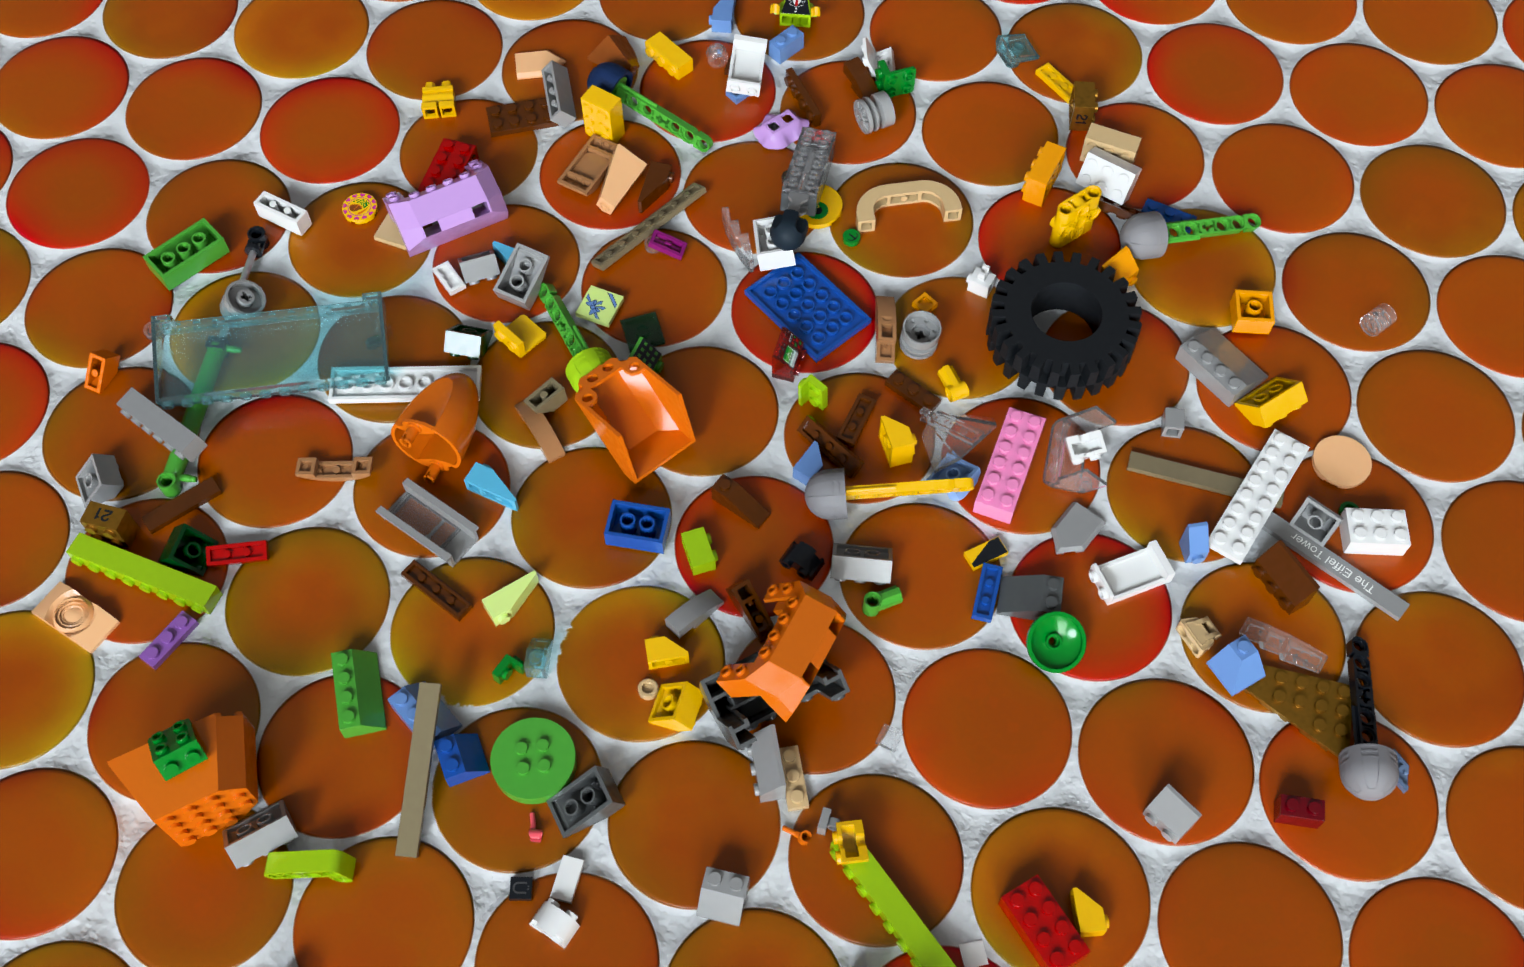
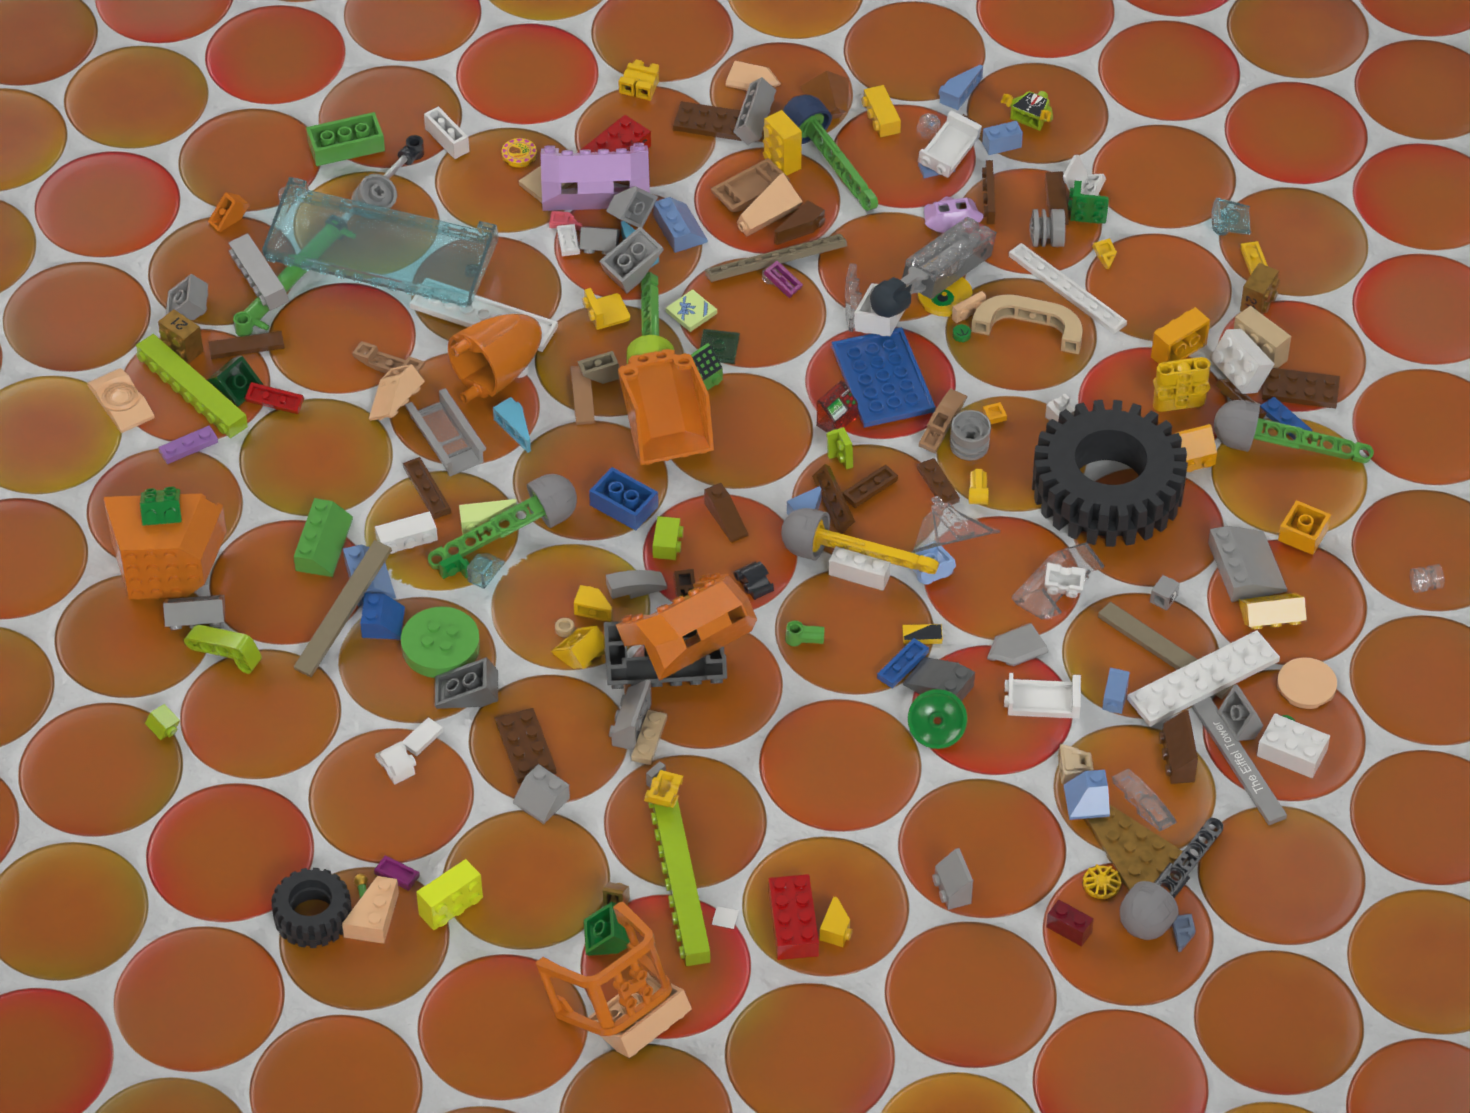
camera: 25 degrees right, 10 degrees down
slope [444,324,493,360] -> none
black tile [509,877,534,901] -> none
coral hand [529,812,542,842] -> none
orange hand [782,825,812,845] -> none
light grey slope [830,543,893,585] -> none
clear tile [875,723,903,752] -> none
yellow slope [878,415,917,468] -> none
bright pink brick [973,407,1046,524] -> none
none -> light nougat slope [369,364,425,421]
none -> white brick [375,511,438,554]
none -> piece [428,474,577,569]
none -> reddish brown plate [495,708,556,784]
none -> coral tile [549,211,583,231]
none -> light grey slope [607,186,658,228]
none -> medium blue slope [653,197,708,253]
none -> white brick [829,547,890,591]
none -> light nougat plate [952,291,986,323]
none -> white tile [1009,243,1127,334]
none -> yellow wheel [1083,864,1121,899]
none -> yellow slope [1092,238,1117,269]
none -> reddish brown plate [1262,368,1340,409]

